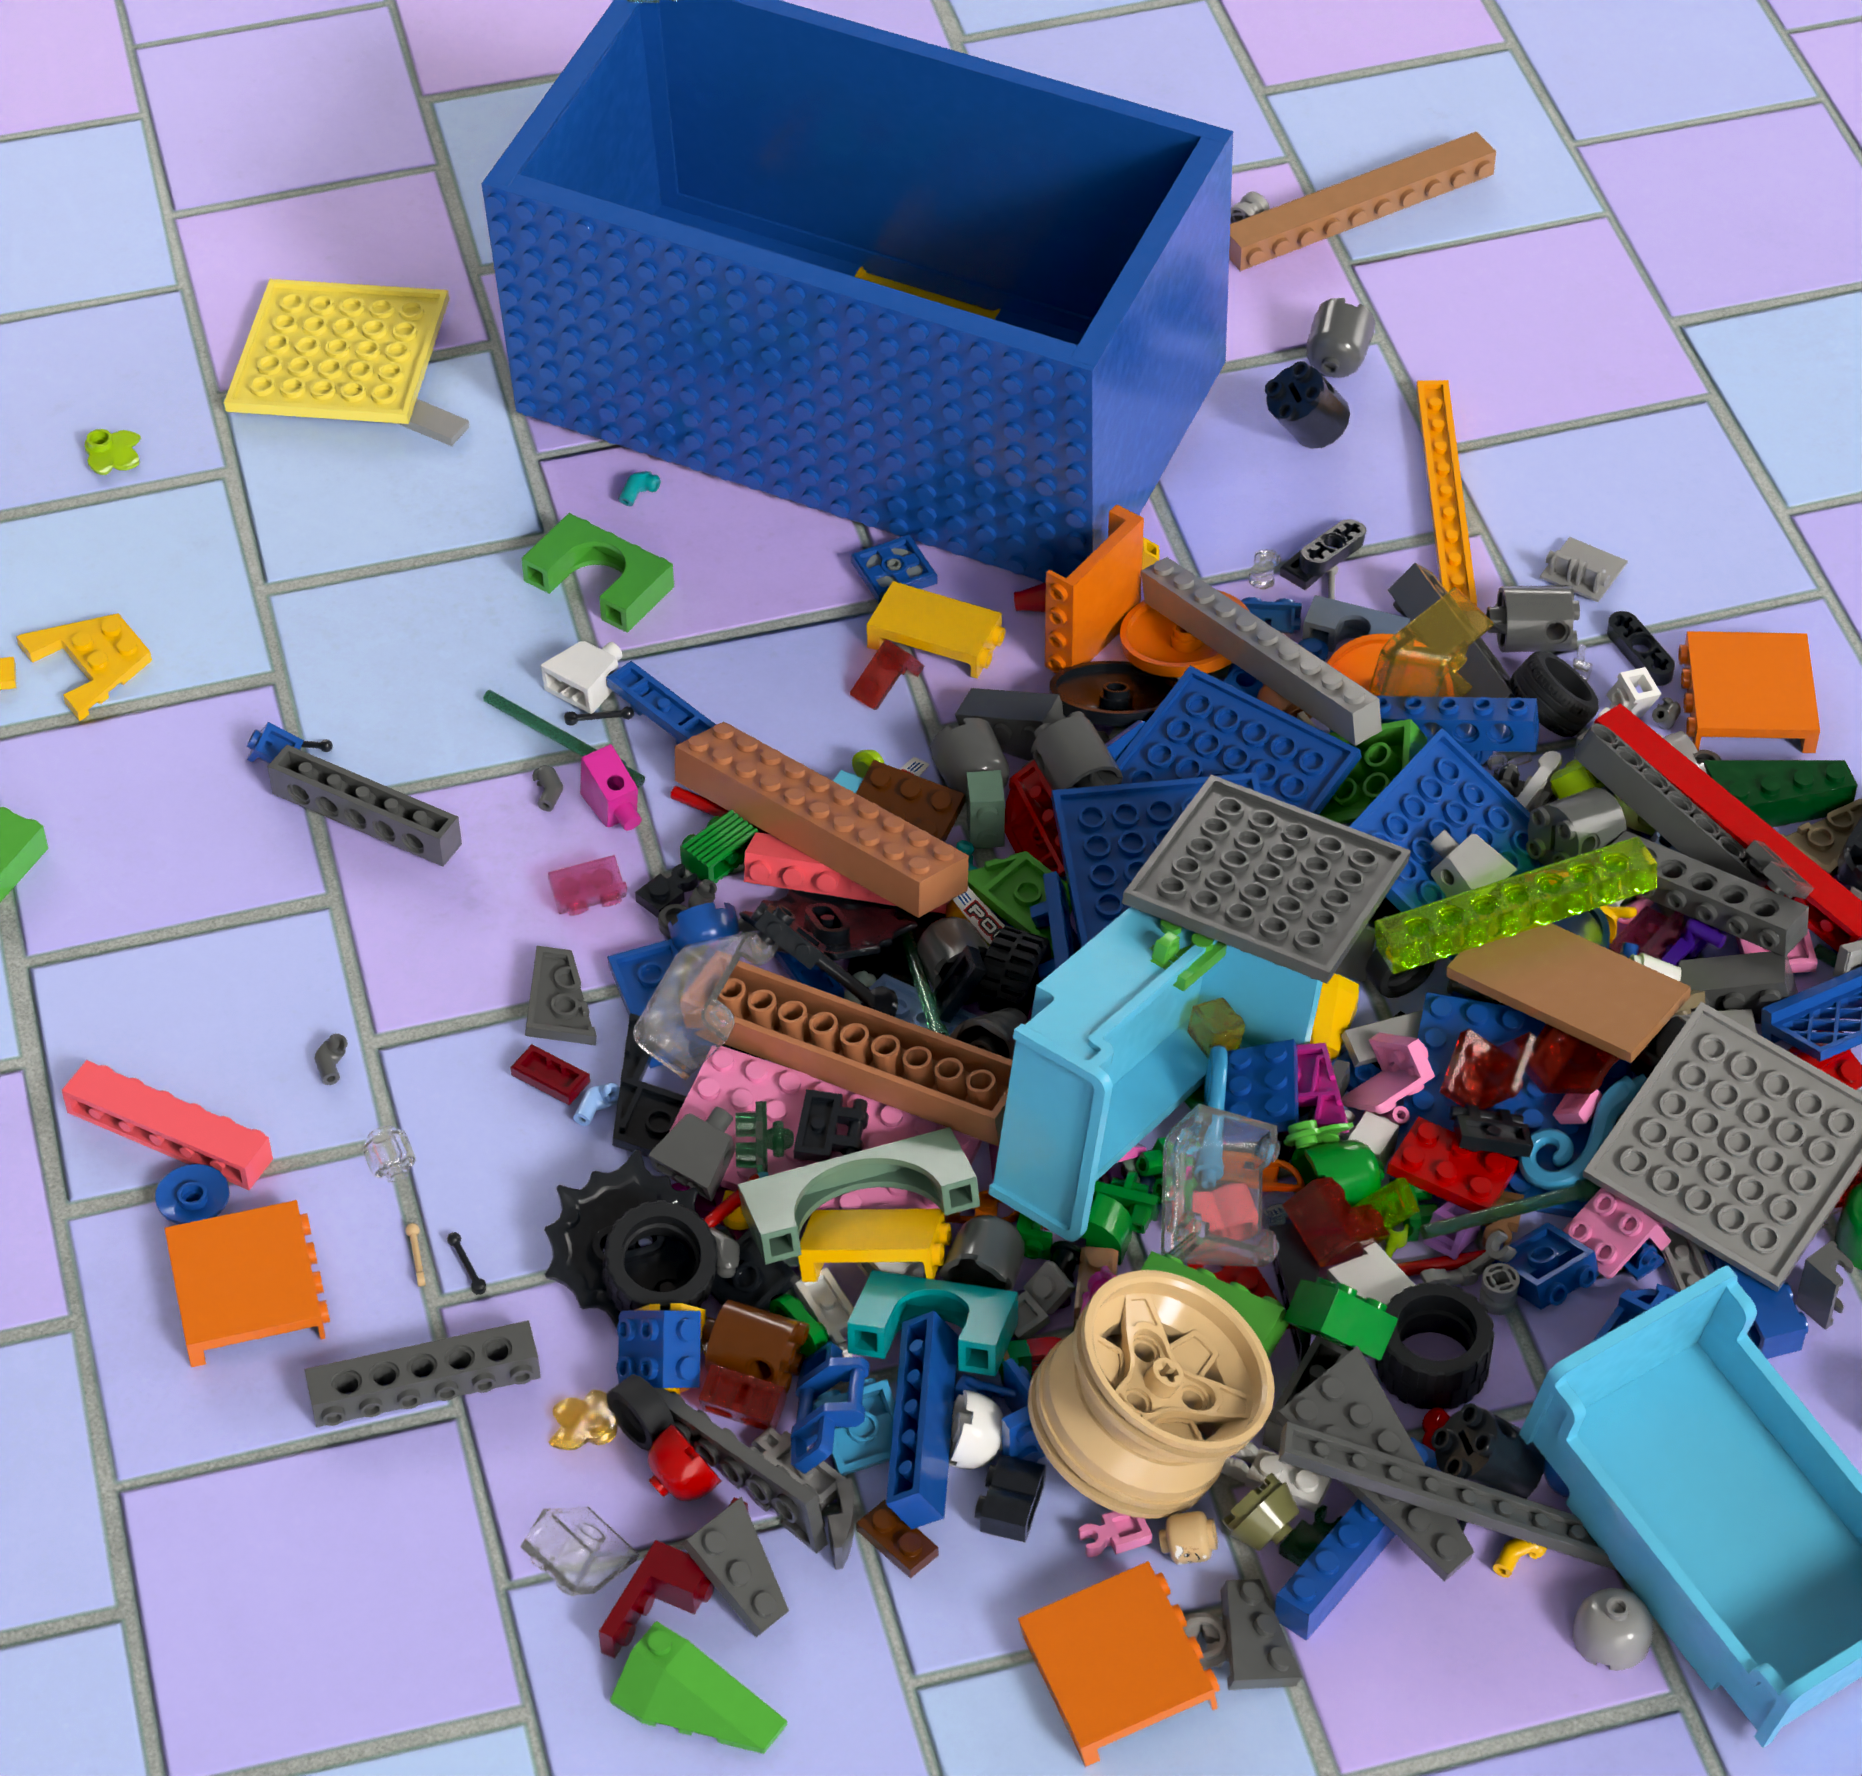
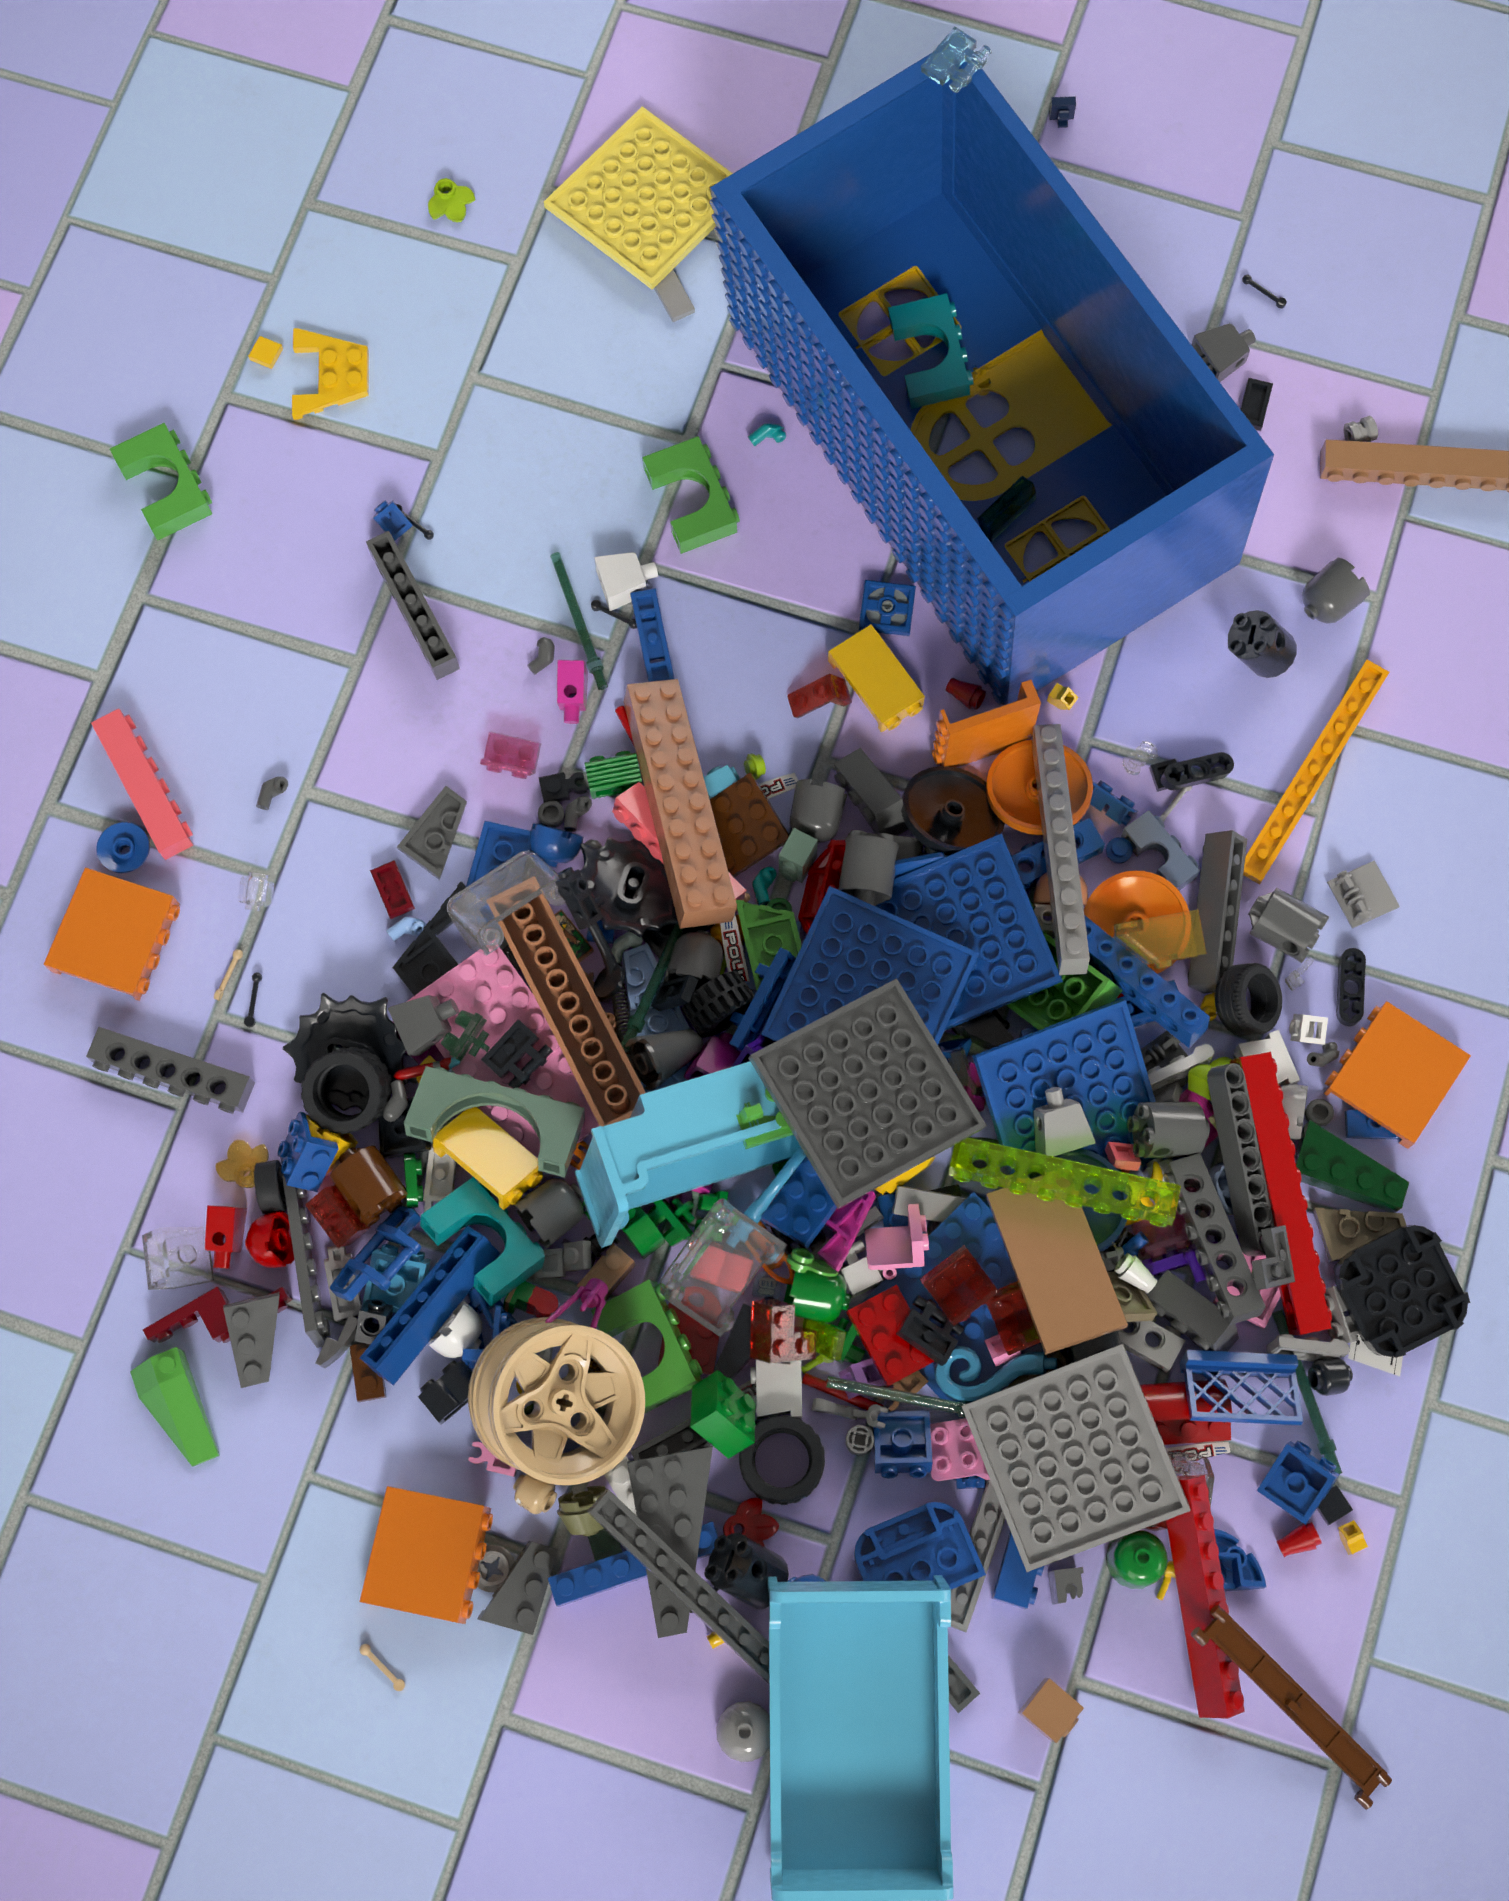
camera: 35 degrees right, 25 degrees up
none -> red torso [205,1205,247,1269]
none -> black brick [355,1299,394,1344]
none -> blue plate [1345,1110,1401,1140]

